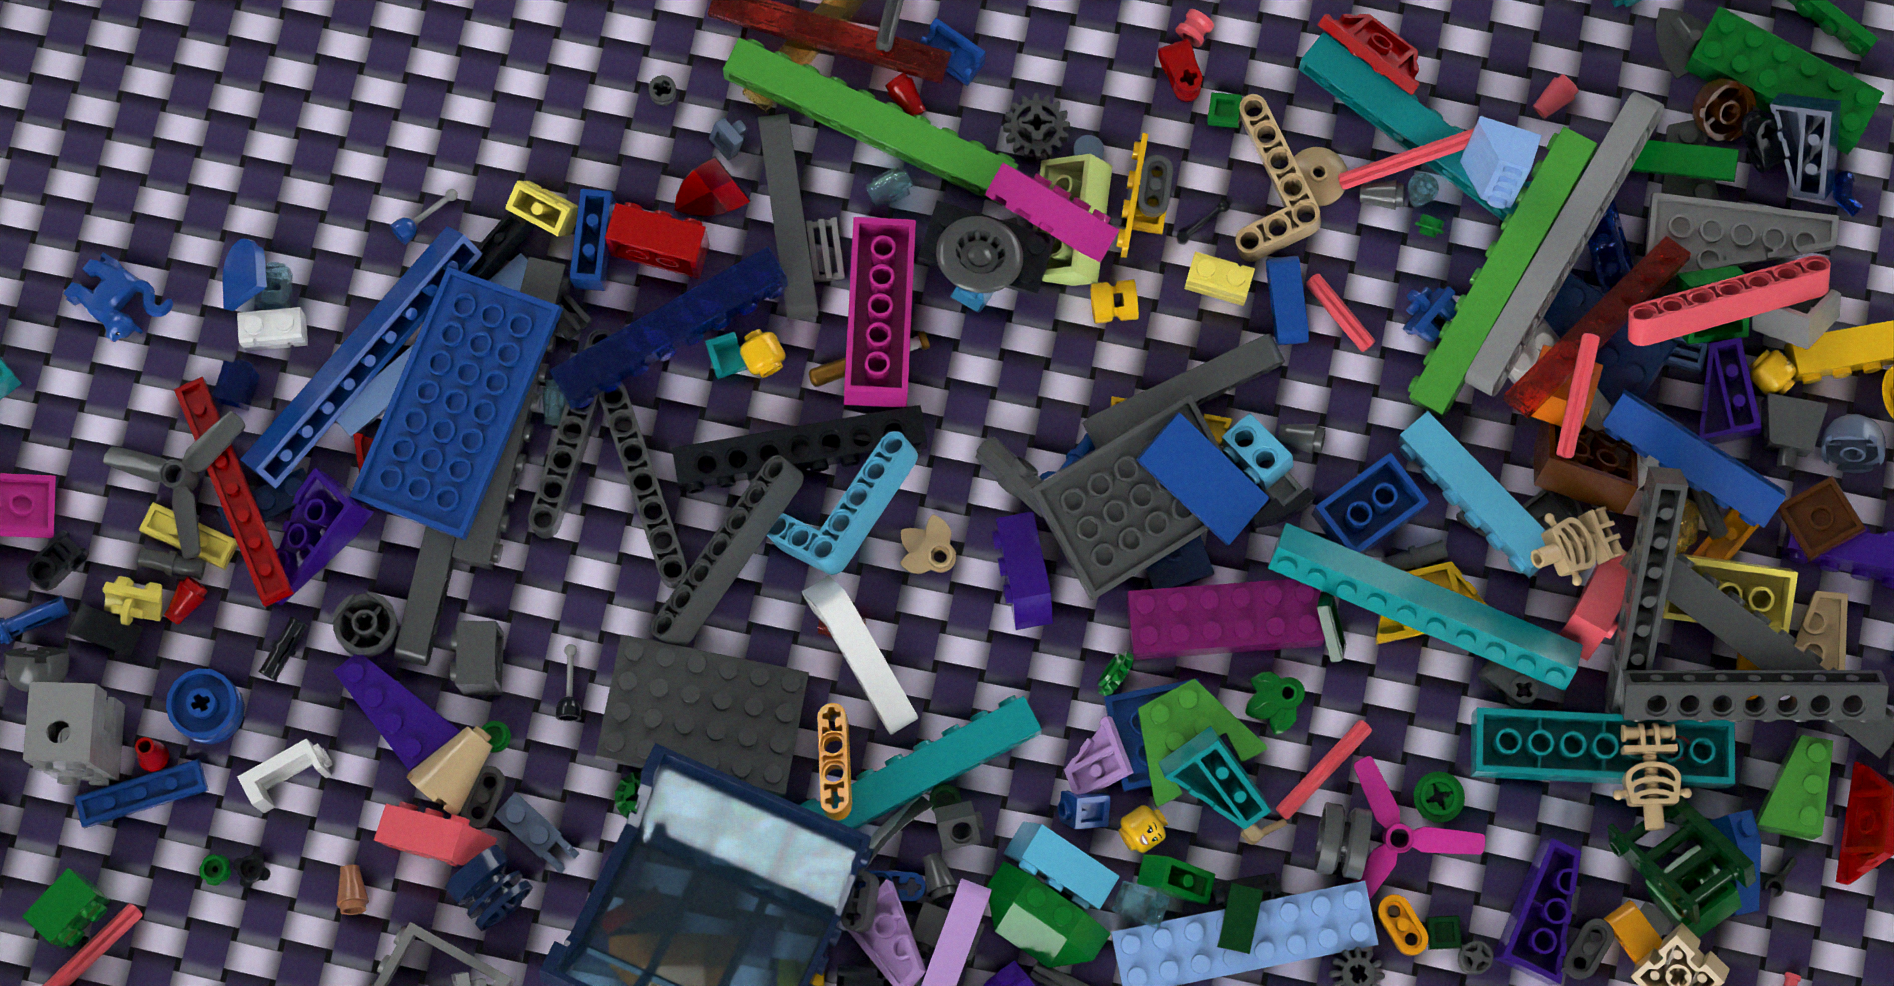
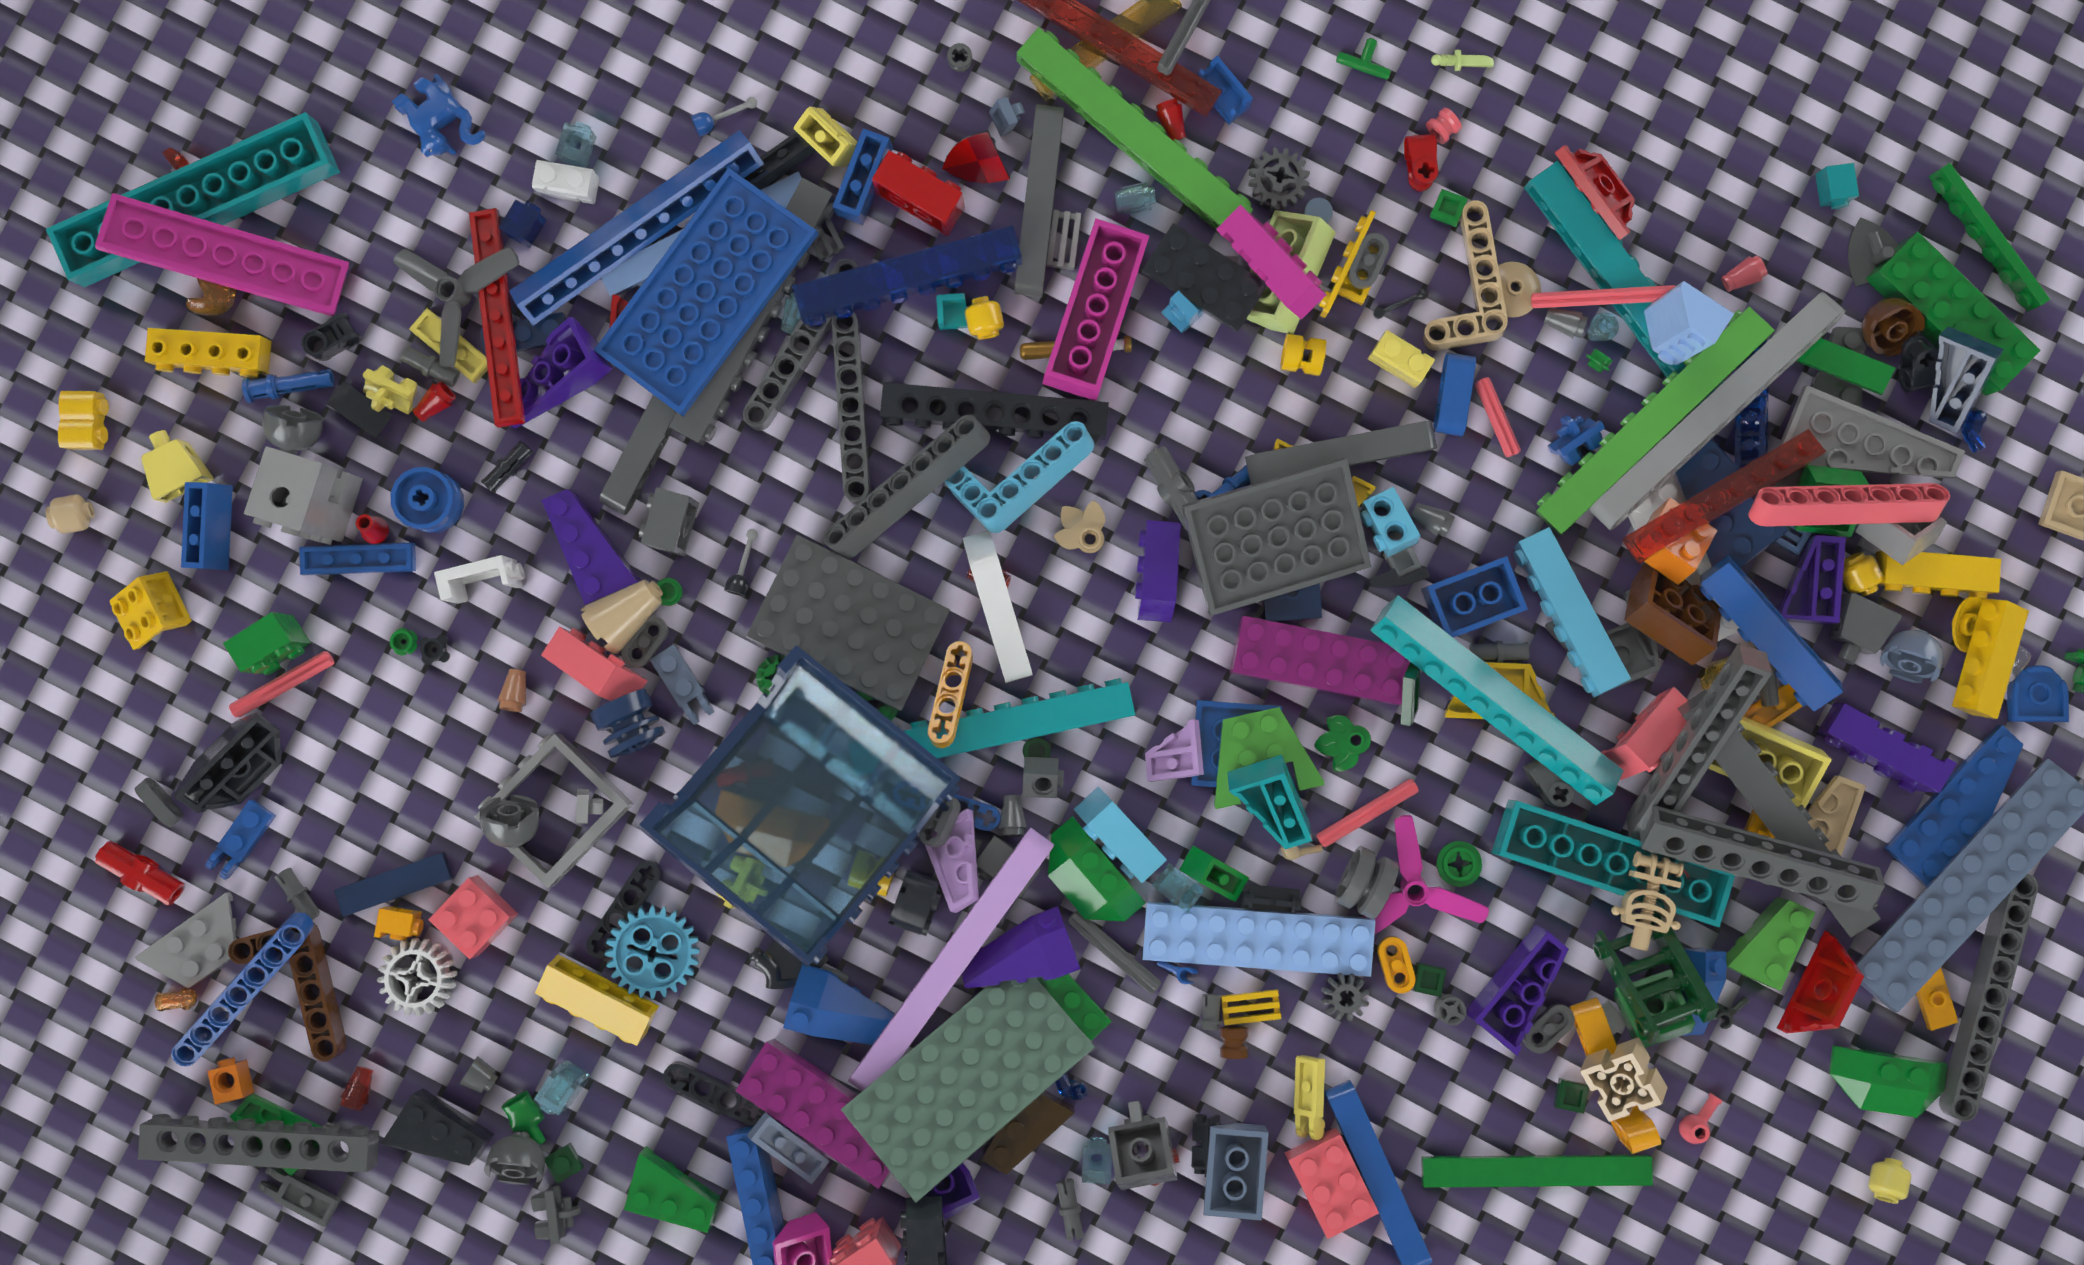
camera: 15 degrees right, 10 degrees up
blue tile [222,238,267,311] -> none
dark grey cylinder [333,592,397,657] -> none
sticker [861,796,933,870] -> none
dark grey wheel [936,216,1023,293] -> none
blue bracket [1058,790,1110,829] -> none
green gear [1097,650,1134,696] -> none
yellow head [1118,805,1168,853] -> none
blue tile [1136,412,1269,545] -> none
dark green tile [1217,883,1263,954] -> none
tan torso [1531,506,1626,586] -> none
coral axle [1556,333,1600,458] -> none
reddish brown tile [1777,475,1866,562] -> none

